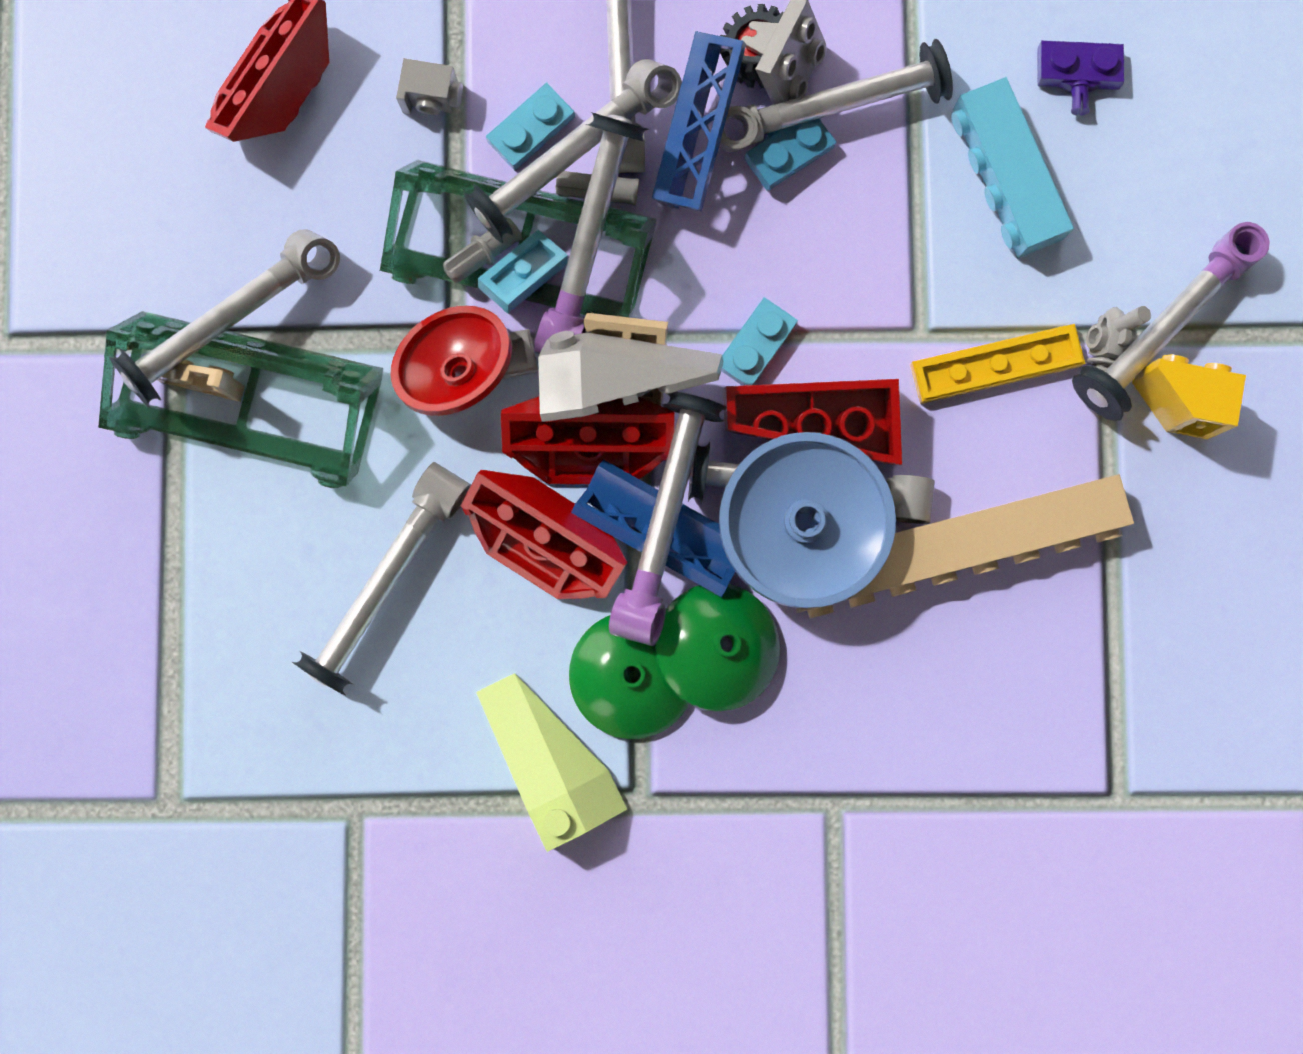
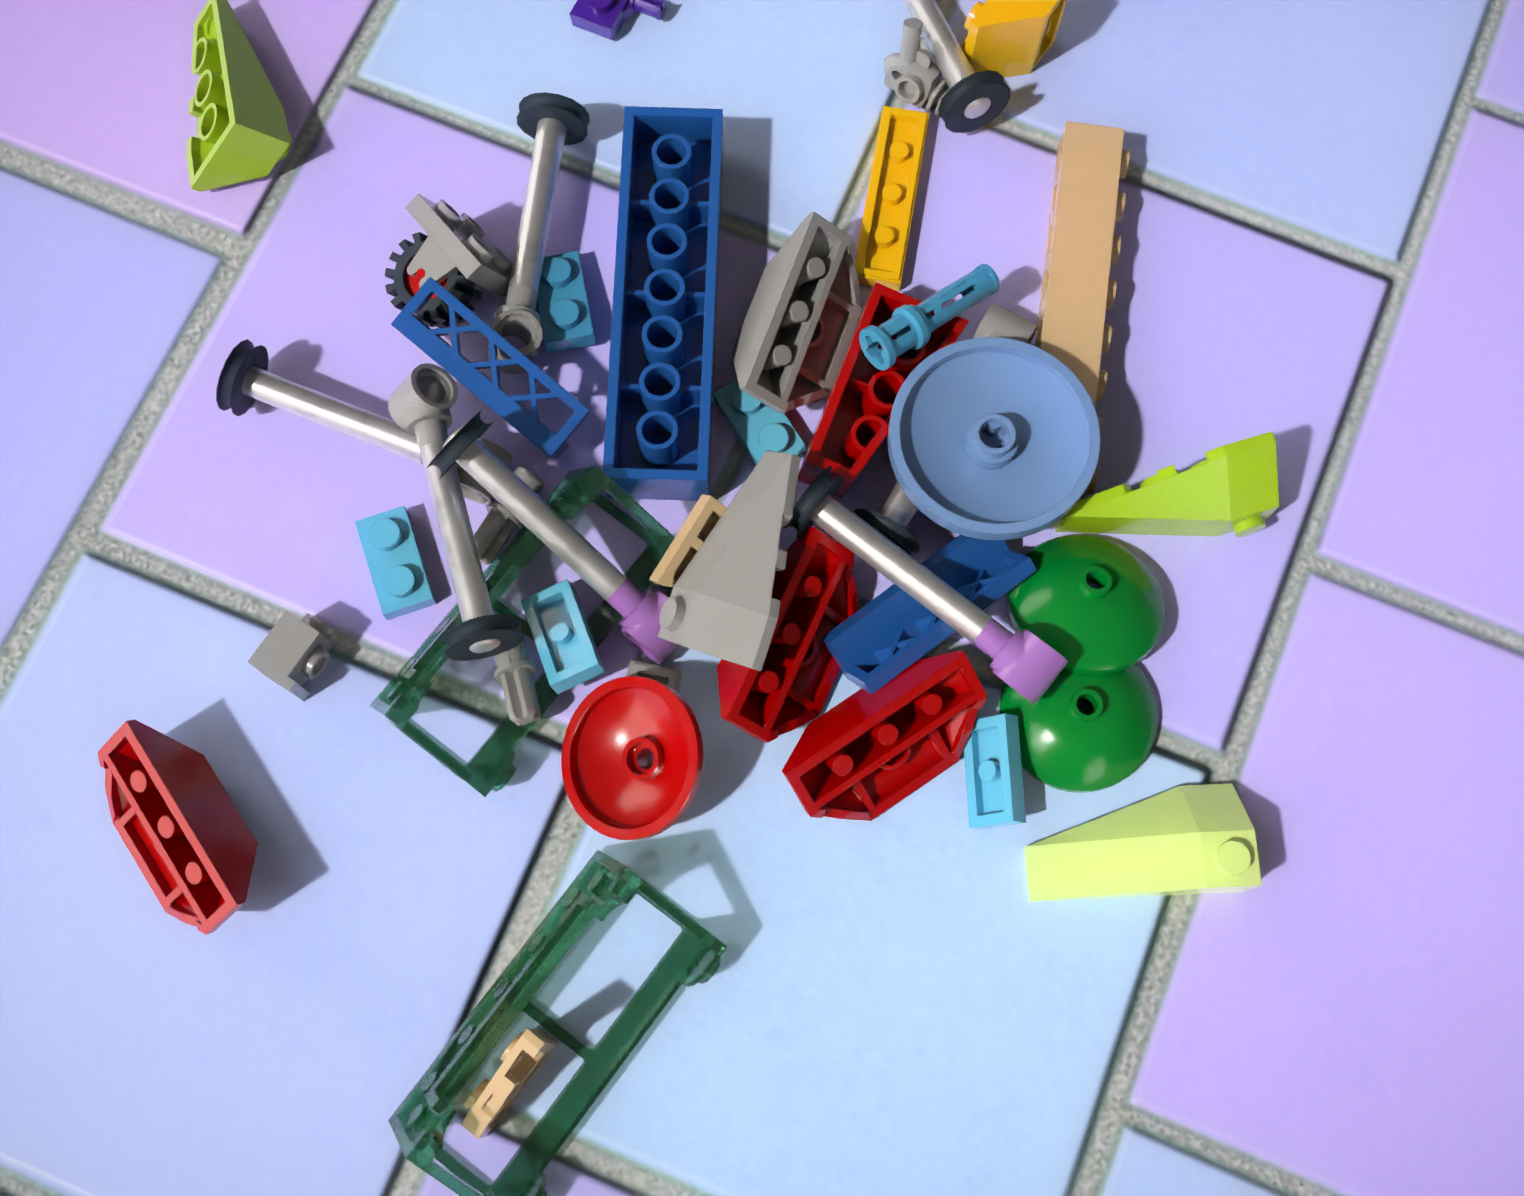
camera: 70 degrees left, 10 degrees down
piece [109,229,340,408] -> none
piece [292,462,471,696] -> none
medium azure brick [951,77,1074,258] -> none
none -> blue brick [602,106,724,501]
none -> light grey wedge [731,211,862,414]
none -> dark azure pin [859,263,1000,371]
none -> medium azure plate [964,713,1026,829]
none -> lime wedge [1053,431,1279,537]

